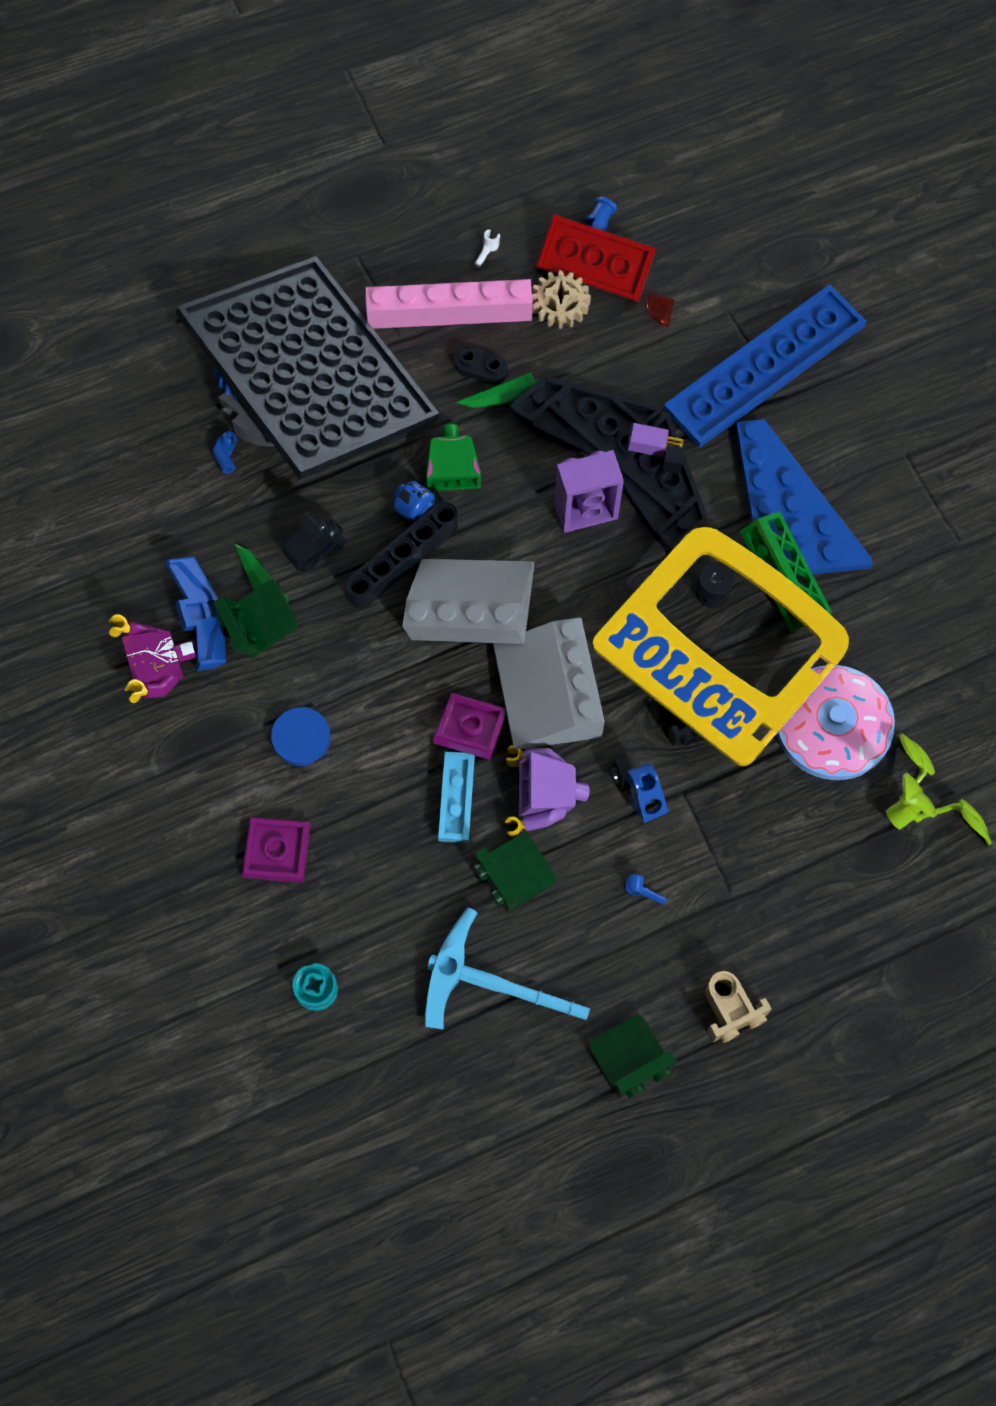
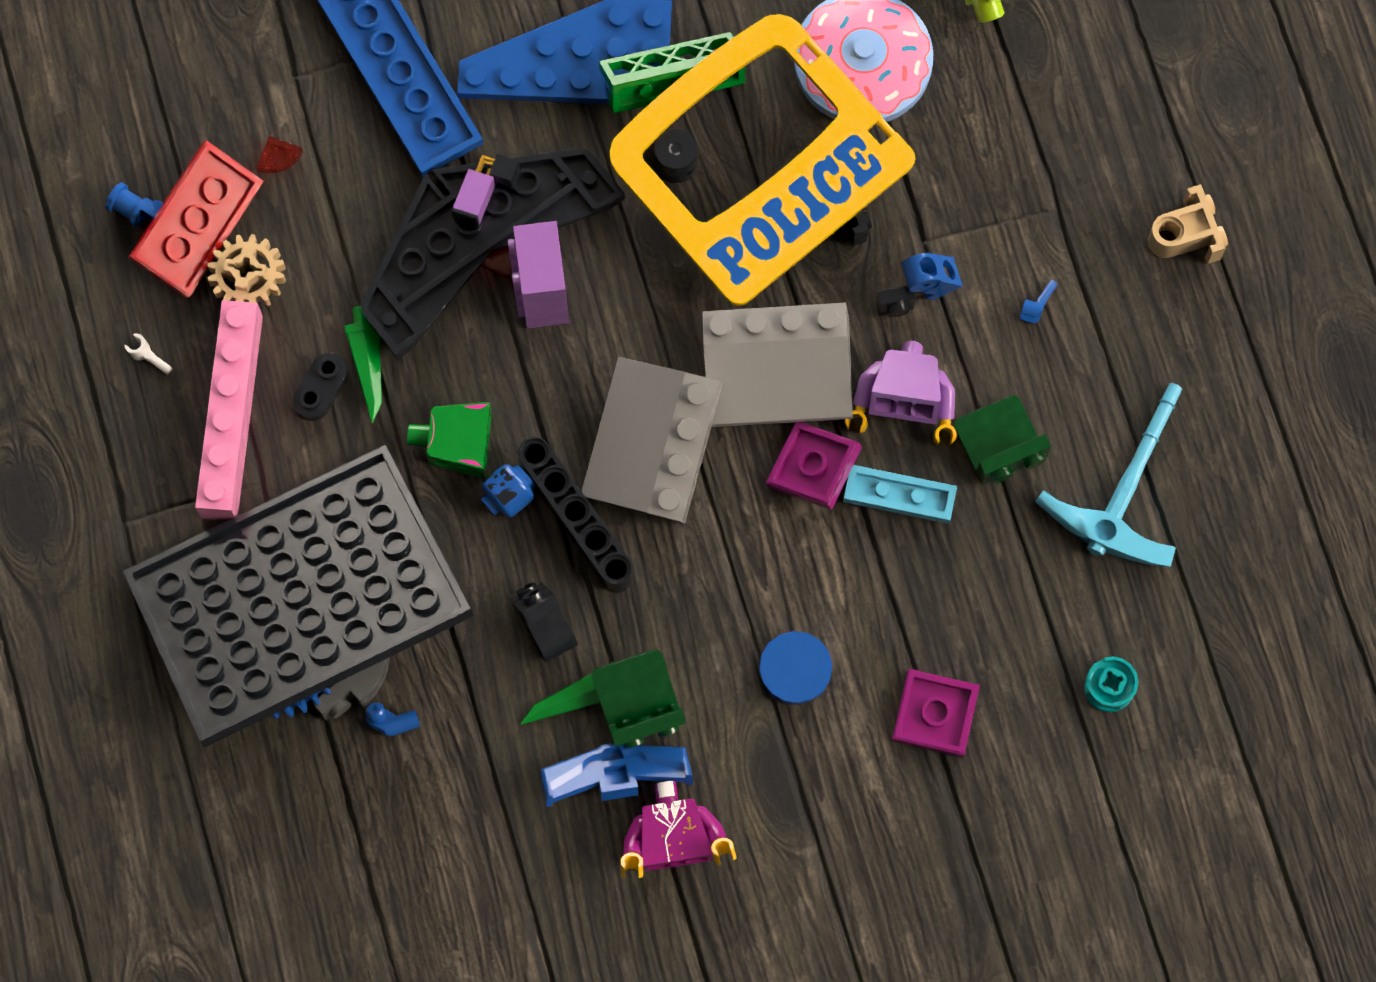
camera: 80 degrees left, 5 degrees up
dark green bracket [589,1015,676,1099] -> none

